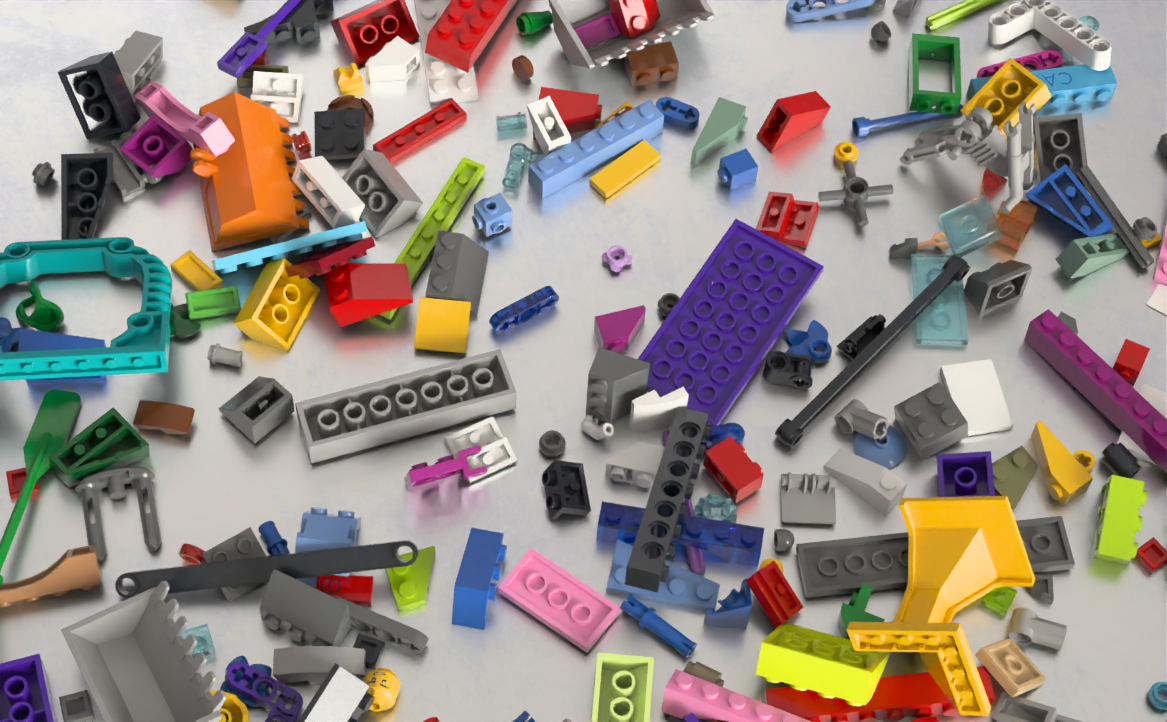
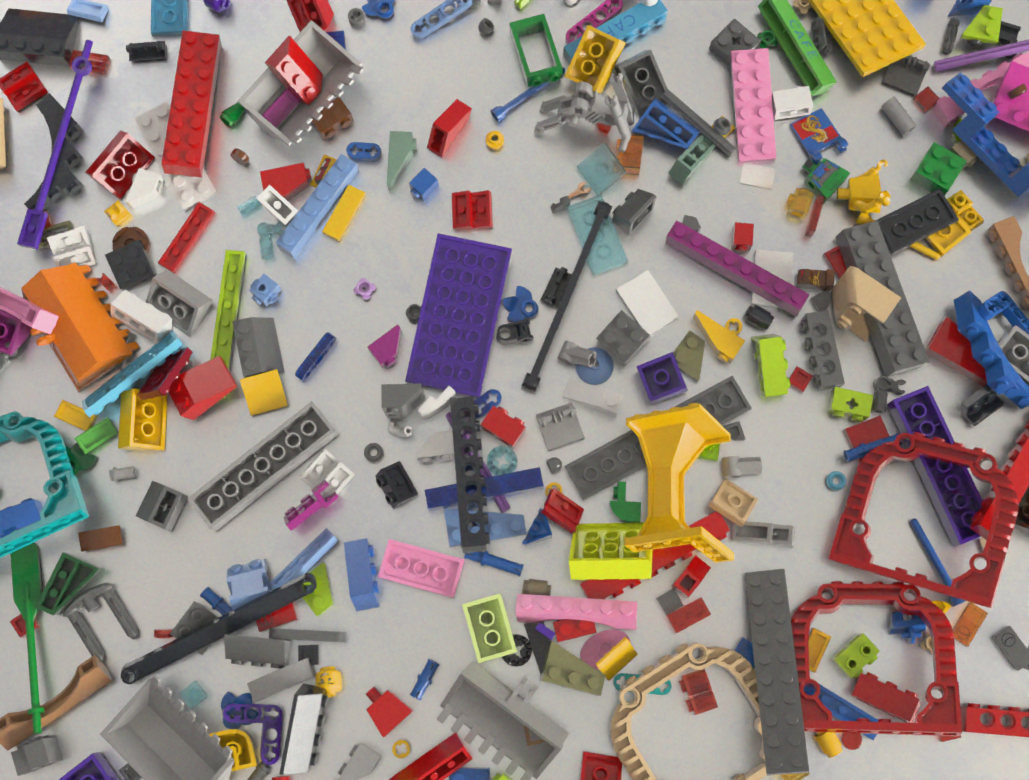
camera: 15 degrees left, 20 degrees up
dark grey bar [818,160,893,226] -> none
none -> light blue plate [270,528,338,589]

